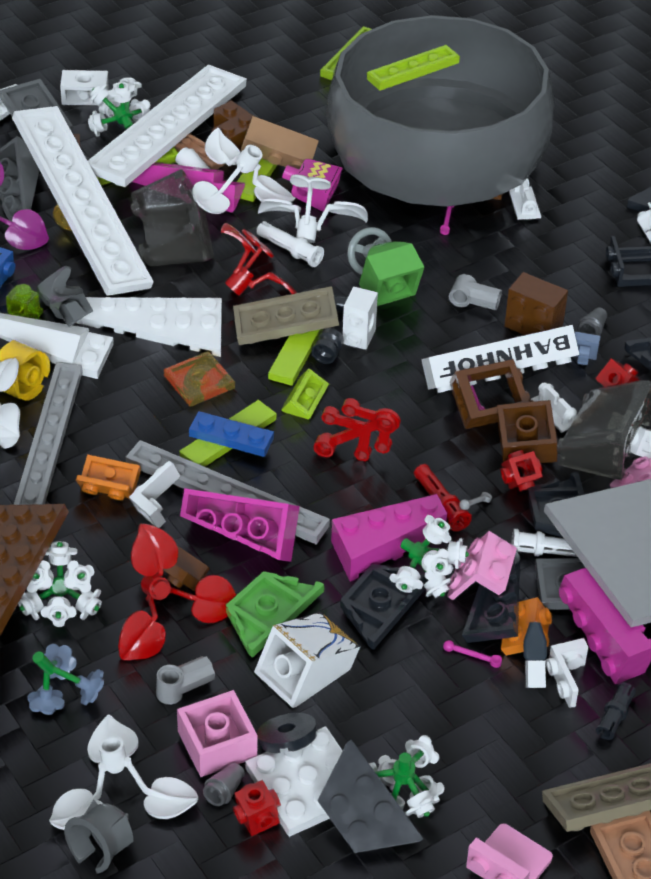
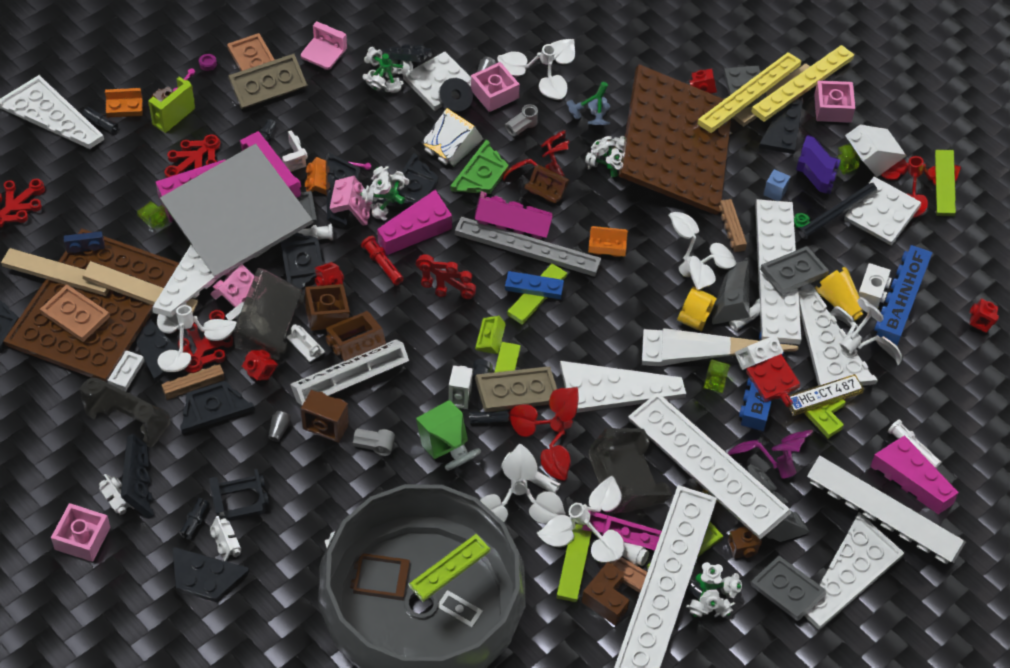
camera: 170 degrees right, 10 degrees up
light grey plate [14,362,83,505] -> none
dark grey animal [37,266,93,327] -> none
white brick [60,70,109,105] -> none
dark grey helmet [64,799,133,873] -> none
white bracket [129,461,180,528] -> none
clear yellow tile [164,351,235,407] -> none
red brick [233,780,281,836] -> none
medium nougat brick [241,116,319,169] -> none
dark pink torso [282,159,343,212] -> none
light grey hinge [459,492,492,510] -> none
piece [524,622,547,688] -> none
sand blue tile [575,332,600,365] -> none

